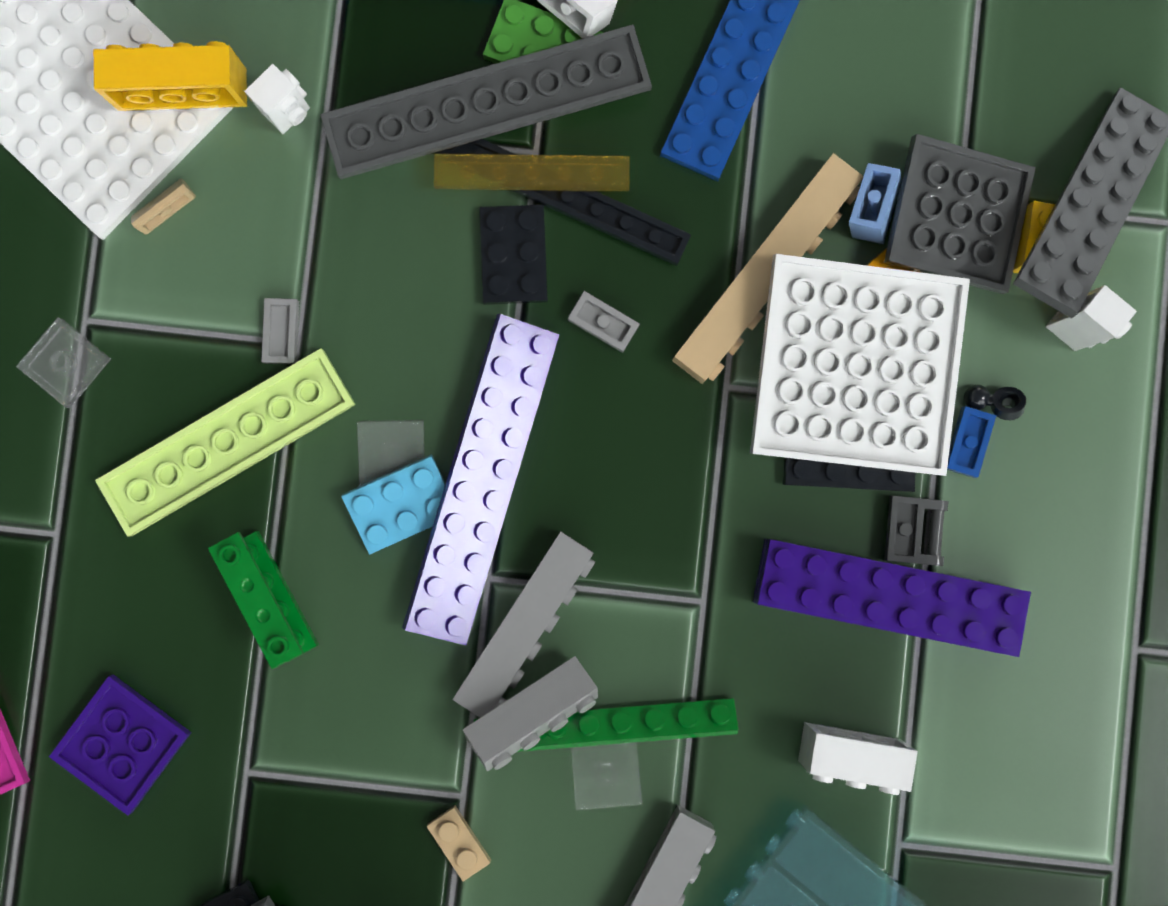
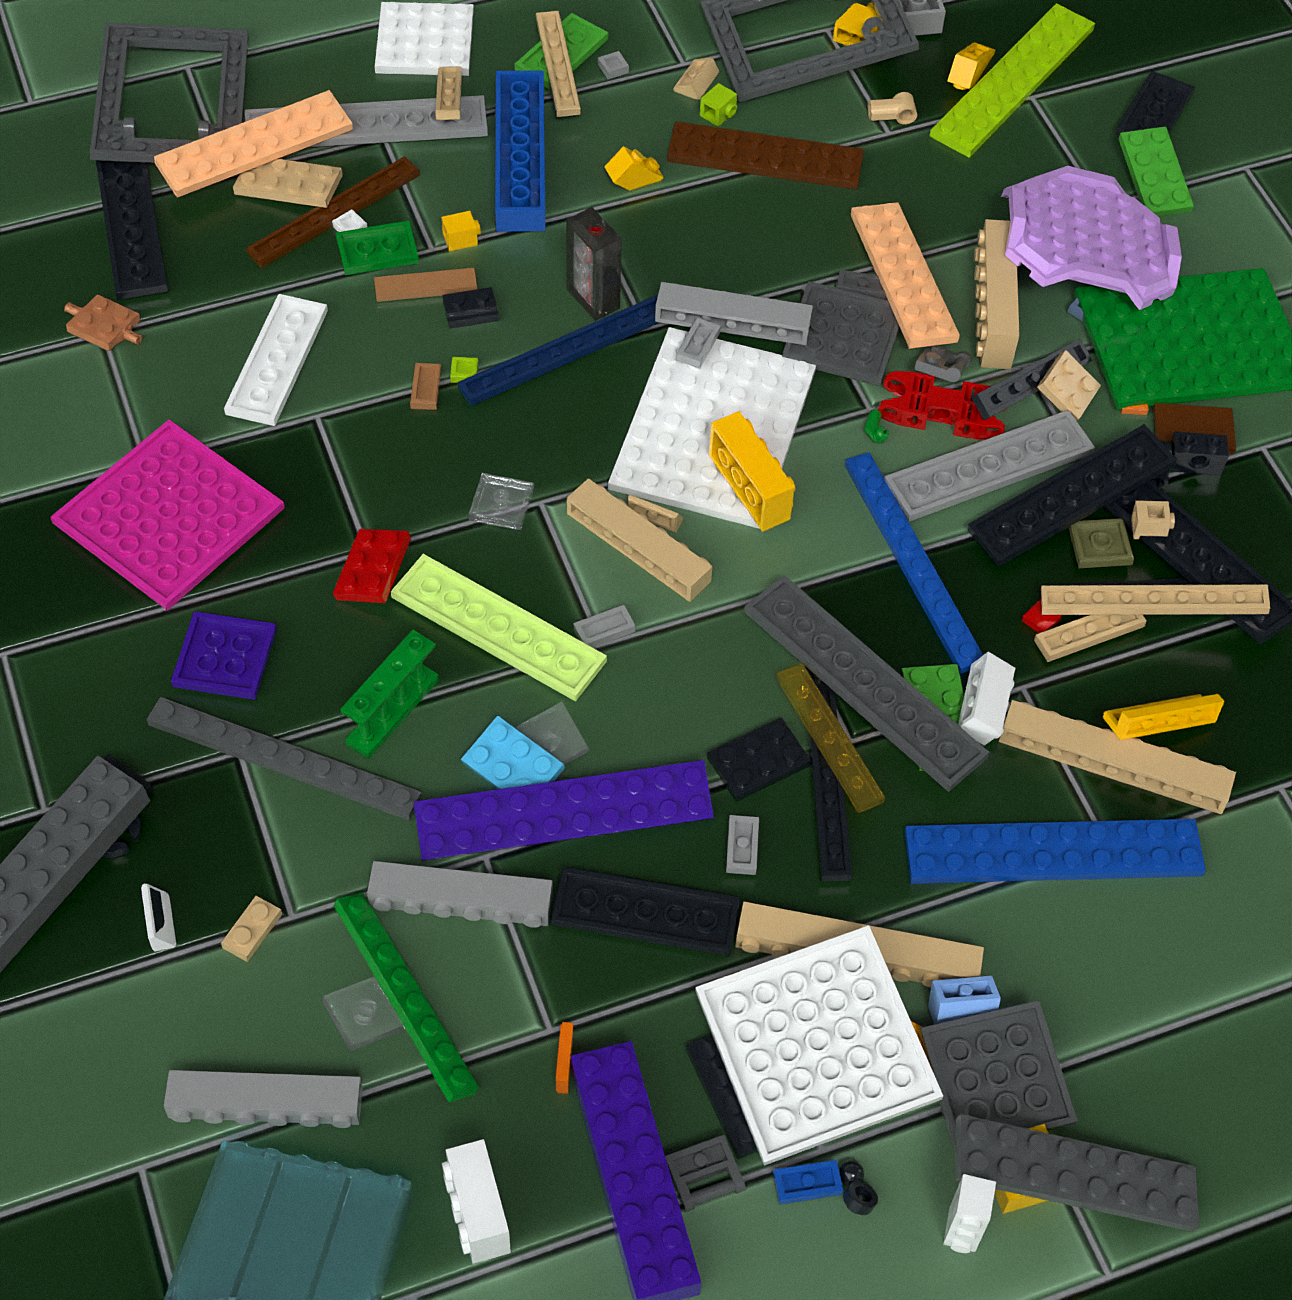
camera: 65 degrees right, 30 degrees down
white brick [244,64,310,134] -> none
light grey brick [463,656,598,771] -> none
none -> dark grey plate [147,697,422,821]
none -> red plate [333,529,411,603]
none -> black plate [551,867,740,957]
none -> orange tile [556,1022,573,1094]
none -> tan brick [567,478,712,602]

